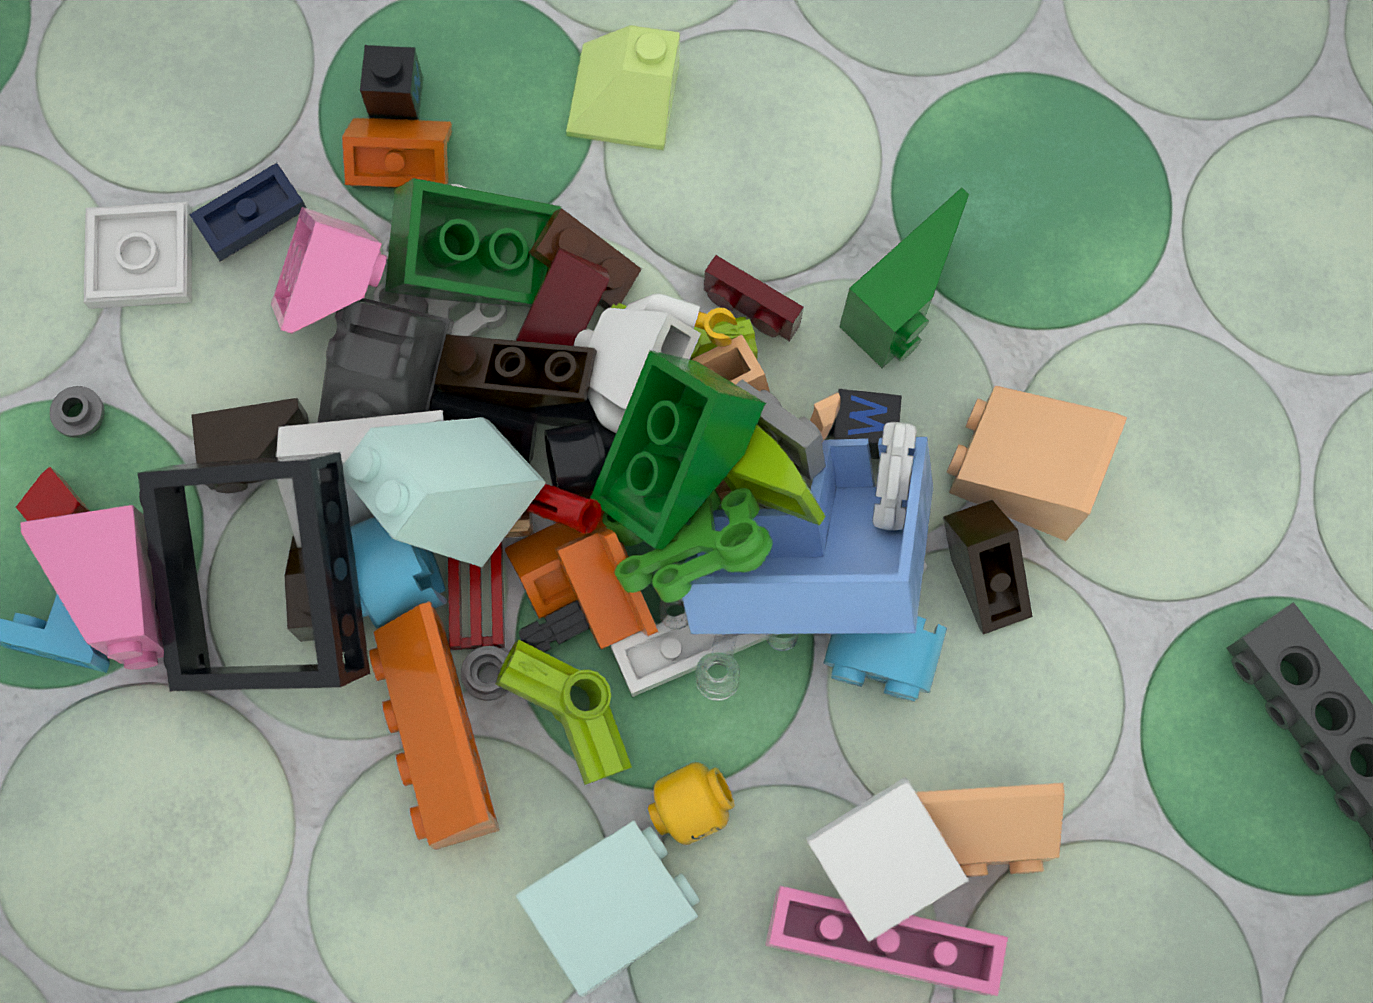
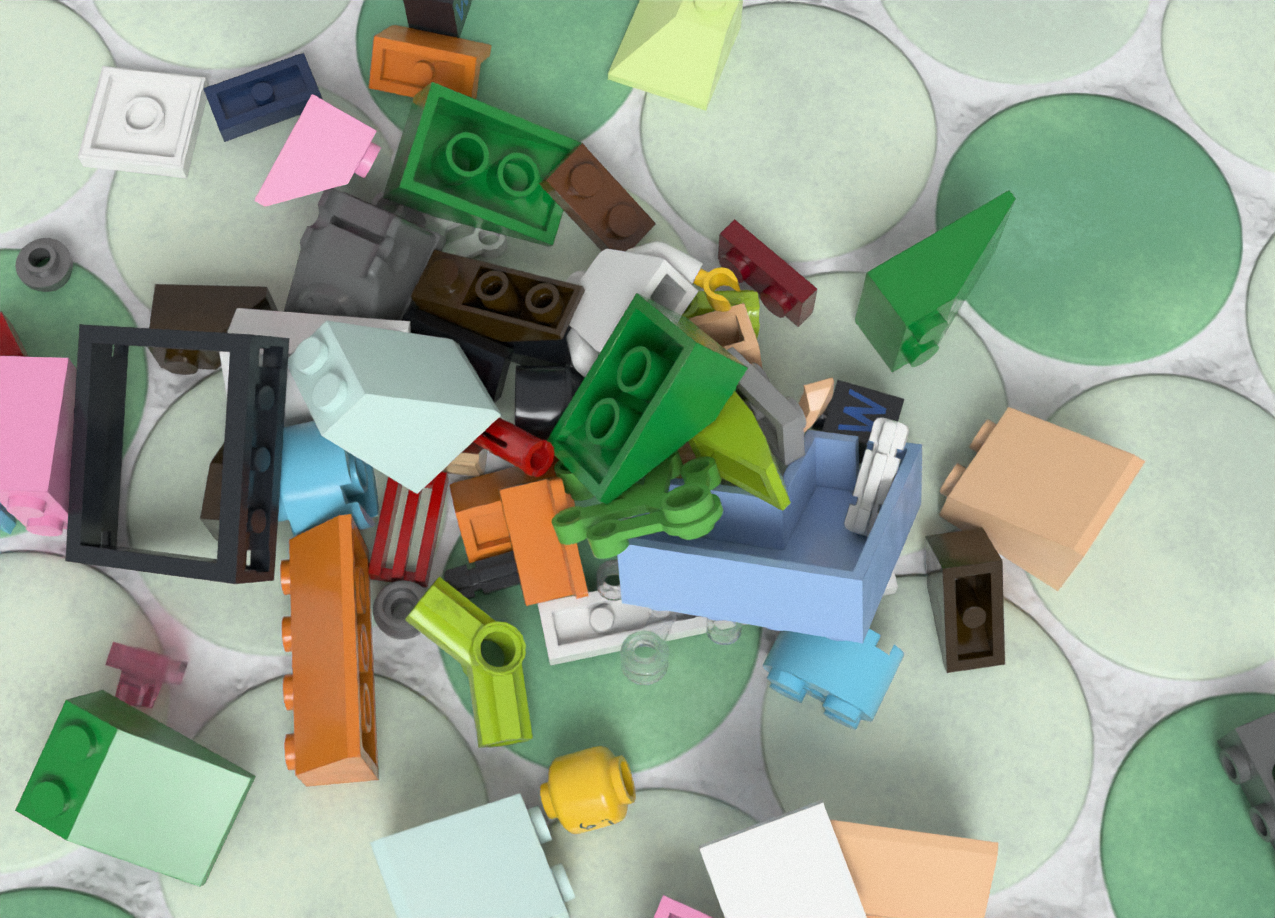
camera: 15 degrees right, 5 degrees down
dark red slope [516,248,610,346] -> none
none -> slope [15,690,256,887]
none -> clear pink tile [105,642,188,708]

